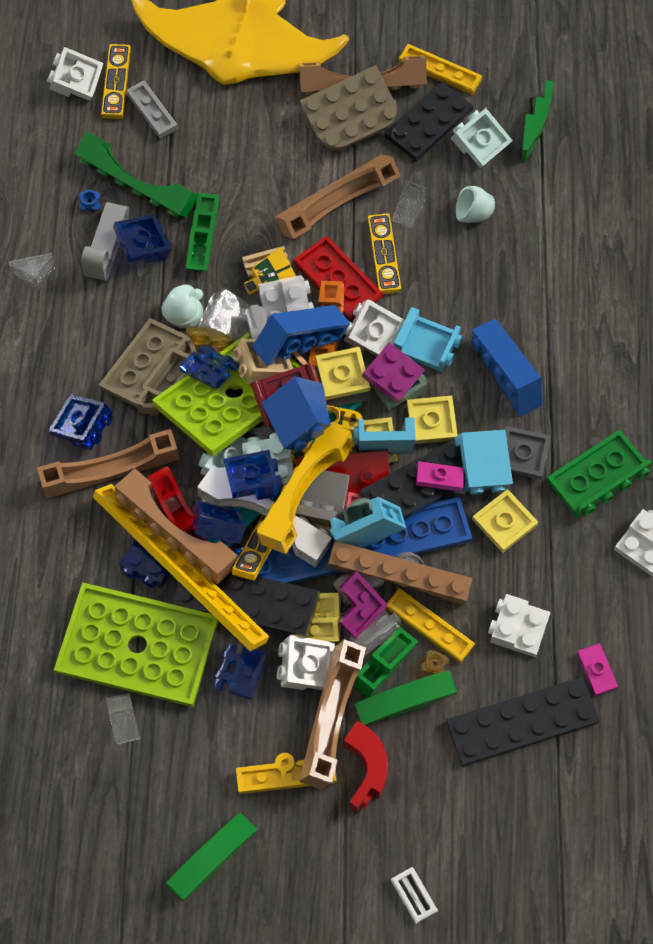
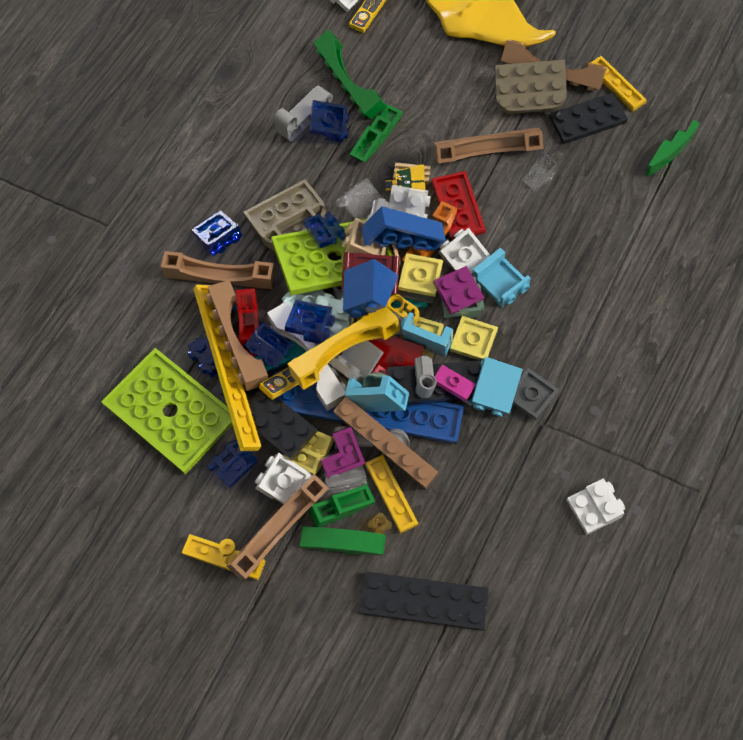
camera: 30 degrees right, 0 degrees up
clear slope [8,253,55,290] -> none
blue plate [79,190,100,211] -> none
clear slope [106,692,140,745] -> none
light grey plate [126,80,178,139] -> none
light aqua piece [162,284,203,329] -> none
green slope [165,813,257,902] -> none
clear yellow slope [186,327,232,353] -> none
red arch [344,720,388,813] -> none
tile [368,213,401,294] -> none
white tile [391,867,438,924] -> none
light aqua plate [451,108,513,168] -> none
light aqua piece [456,186,495,223] -> none
blue wedge [471,318,542,417] -> none
light yellow plate [472,489,538,553] -> none
white plate [488,594,550,658] -> none
green bracket [546,429,653,519] -> none
dark pink plate [577,643,618,696] -> none
none -> light grey piece [414,356,437,398]

